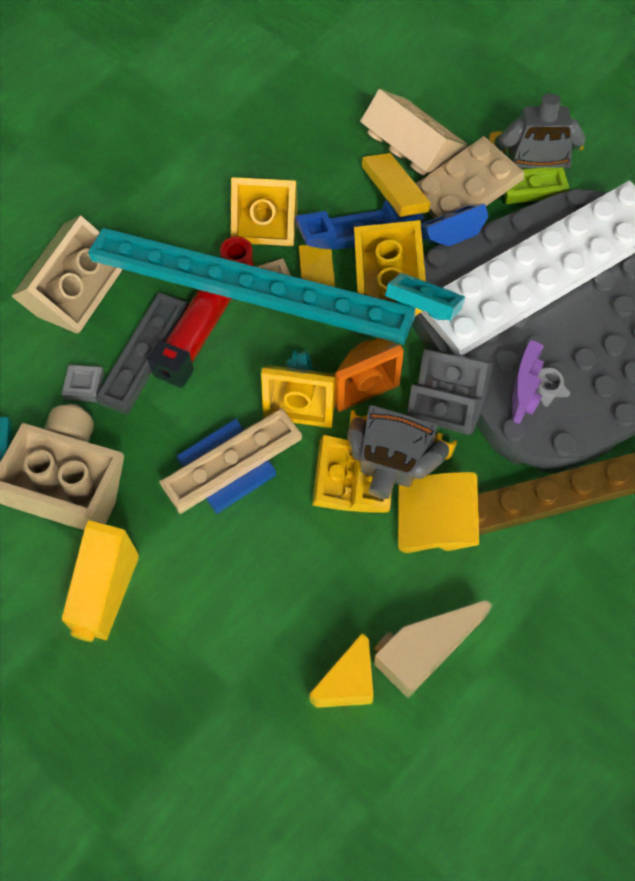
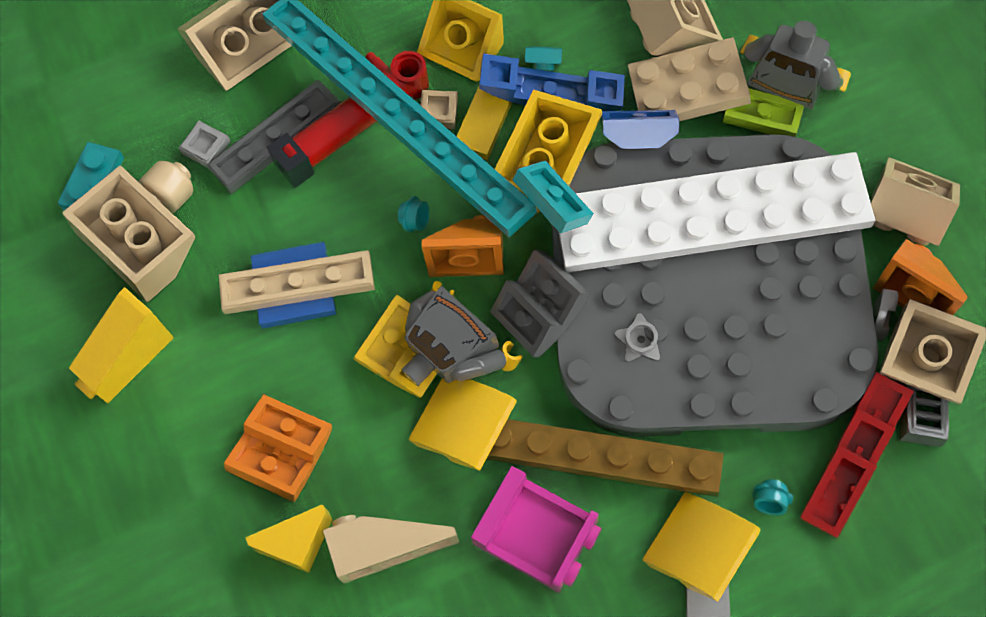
camera: 30 degrees right, 5 degrees up
yellow slope [261,365,335,428] -> none
yellow tile [362,153,430,217] -> none
medium lavender slope [512,340,544,424] -> none
none -> orange slope [224,394,332,503]
none -> dark pink panel [471,466,602,593]
none -> teal plate [525,46,563,70]

